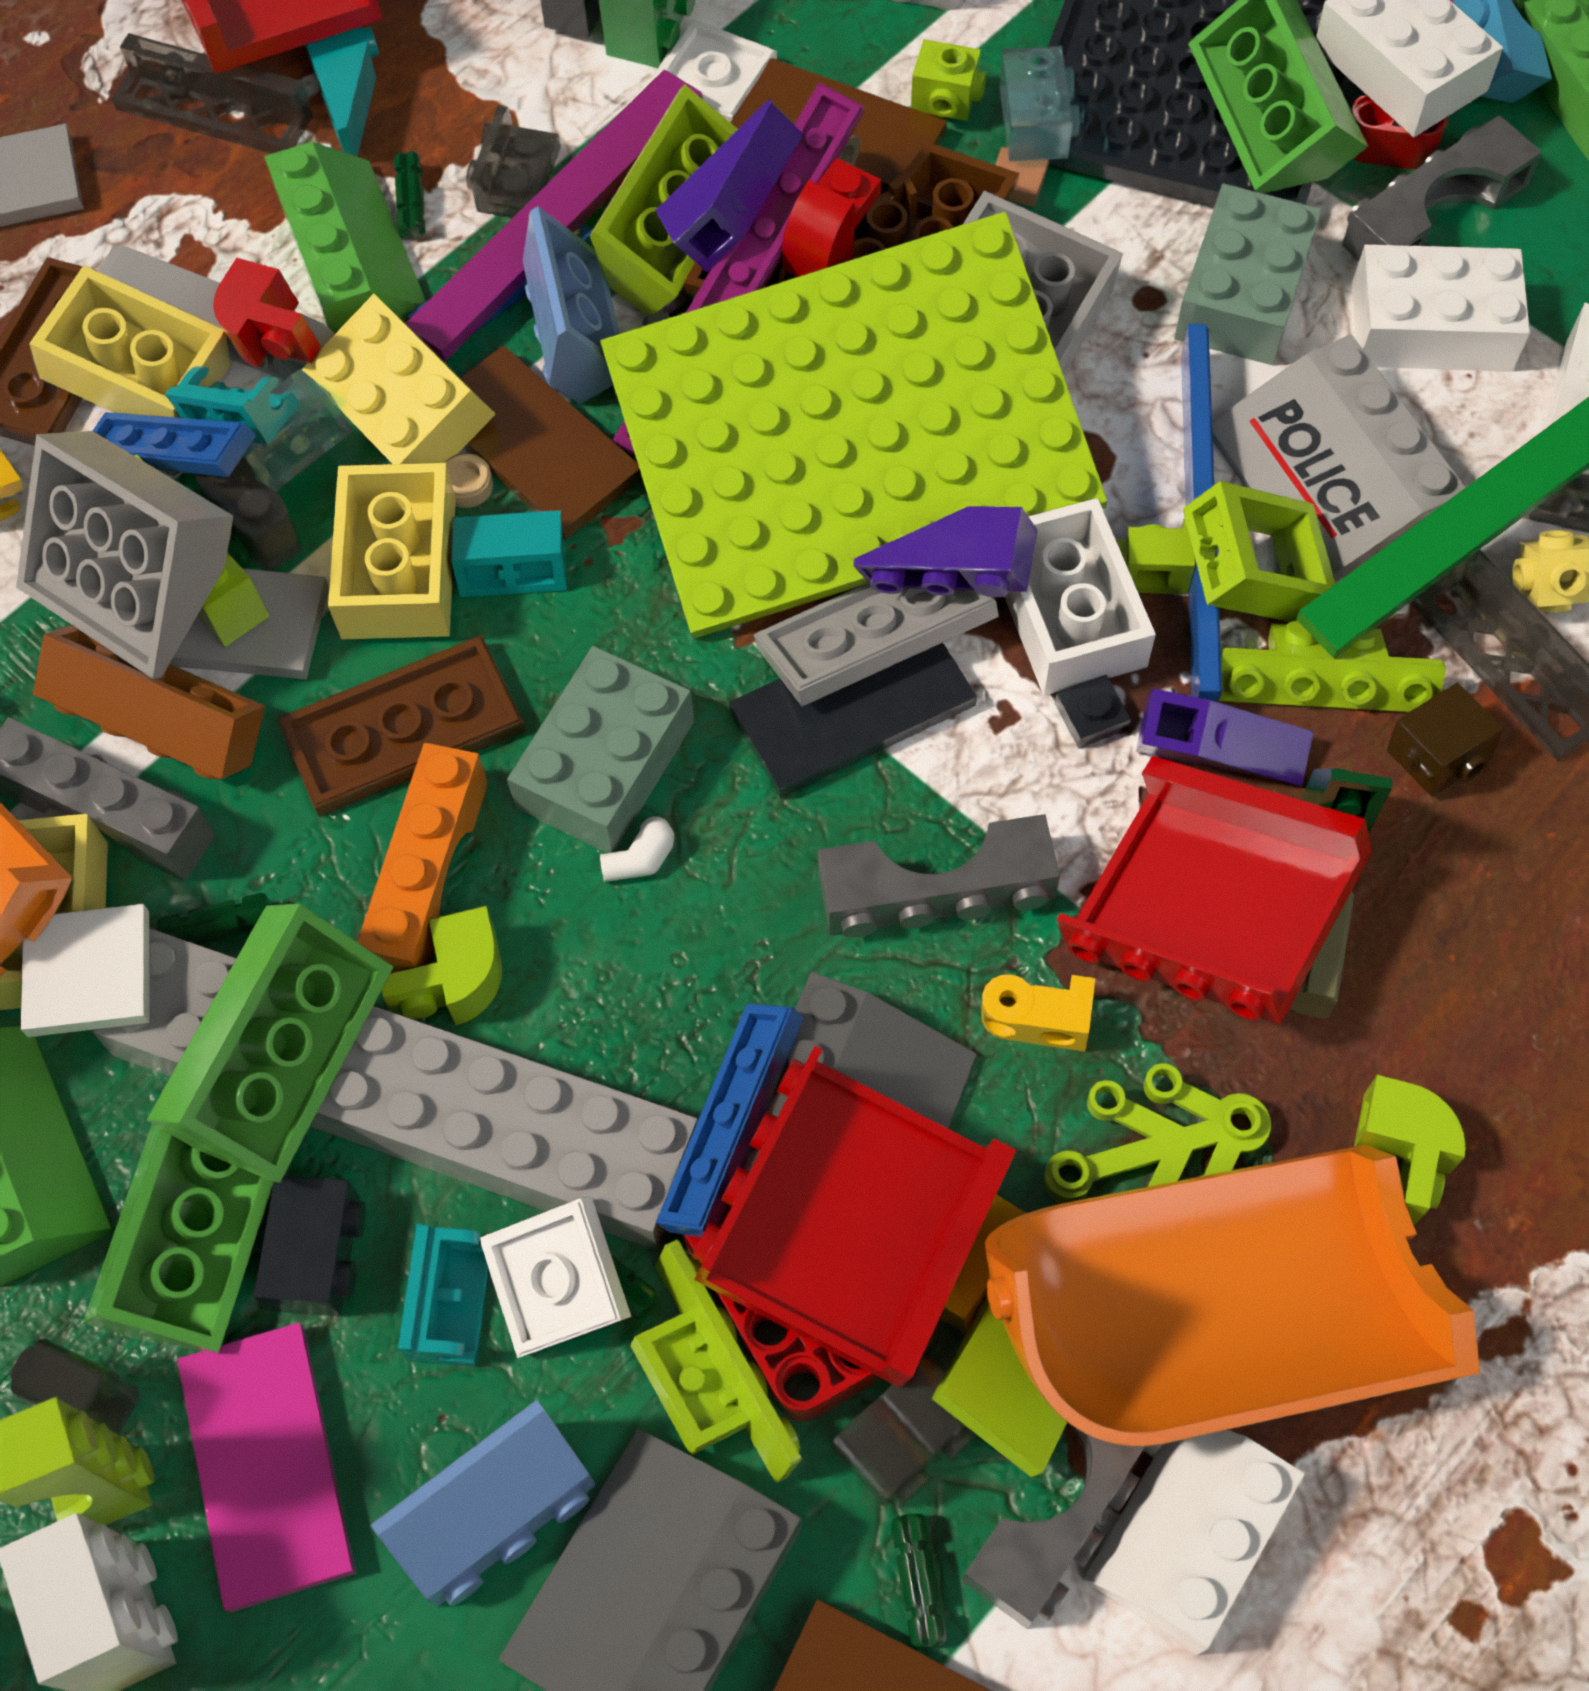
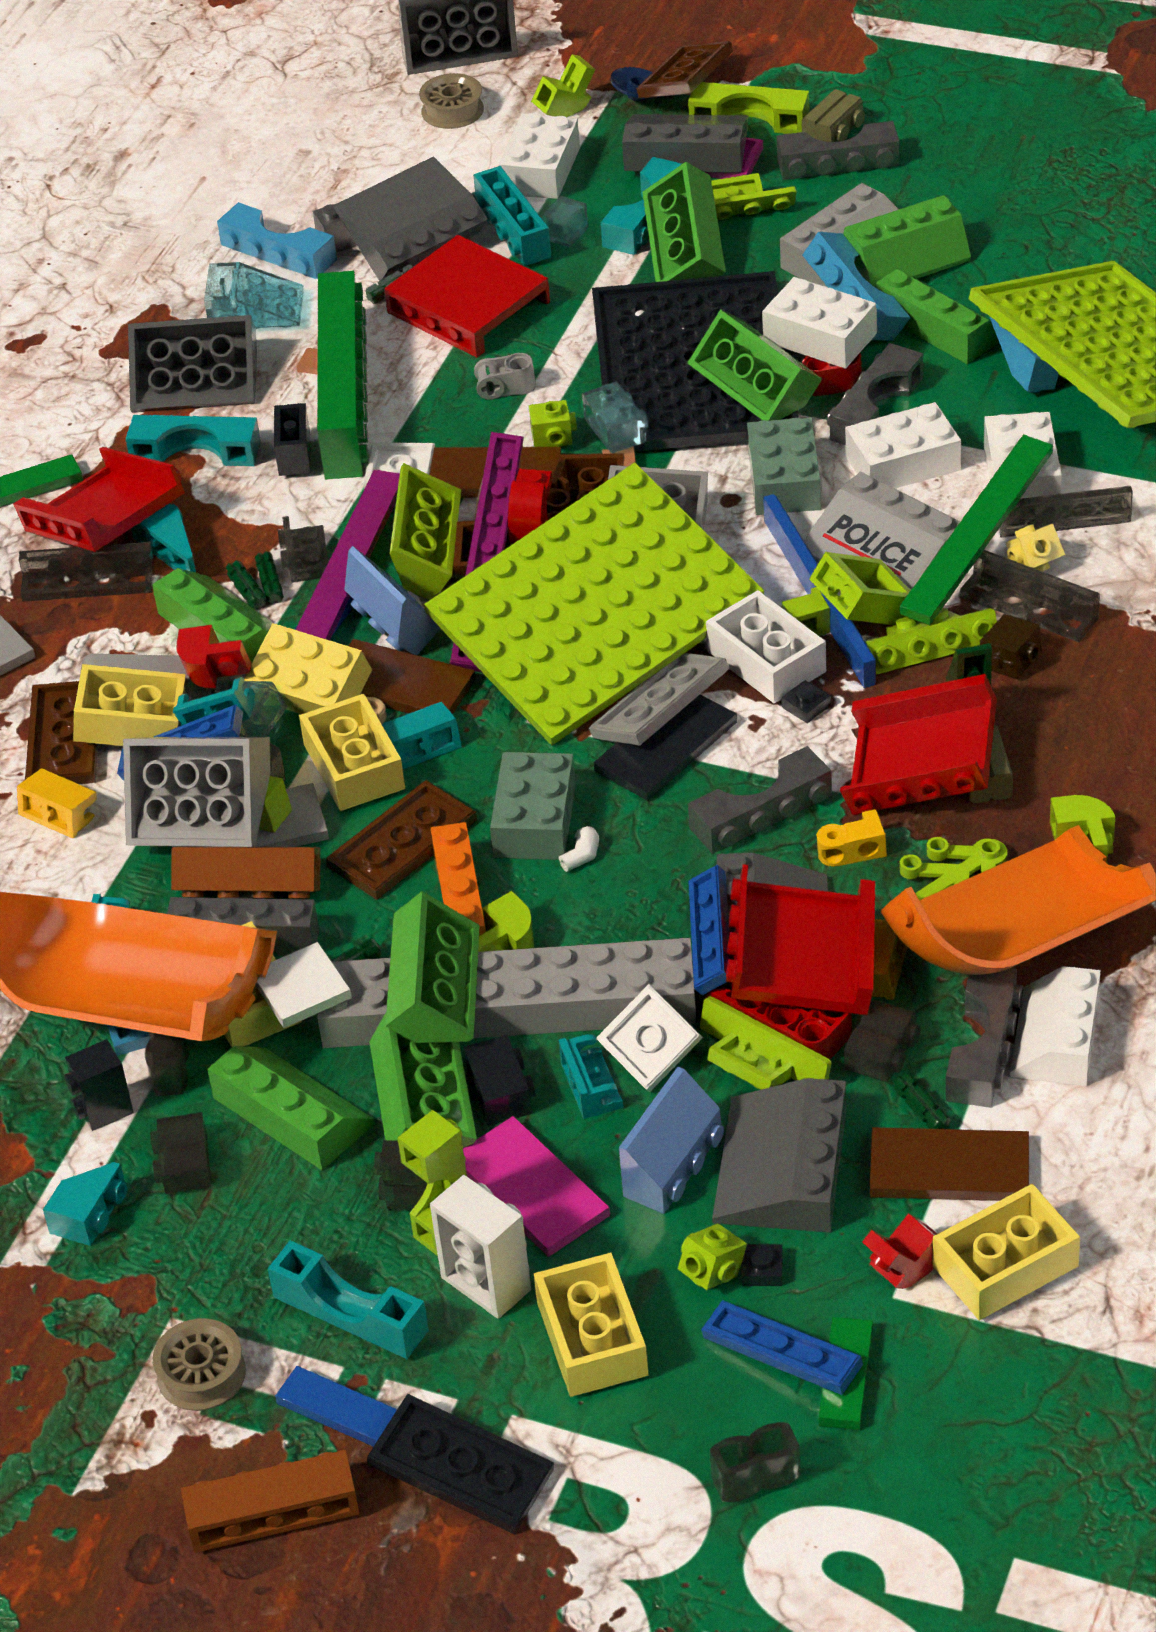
camera: 20 degrees left, 20 degrees down
dark purple slope [655,99,803,272] -> none
dark purple slope [853,506,1038,597] -> none
lime tile [932,1297,1067,1477] -> none
dark purple slope [1135,688,1314,787] -> none
none -> dark green axle [255,551,284,603]

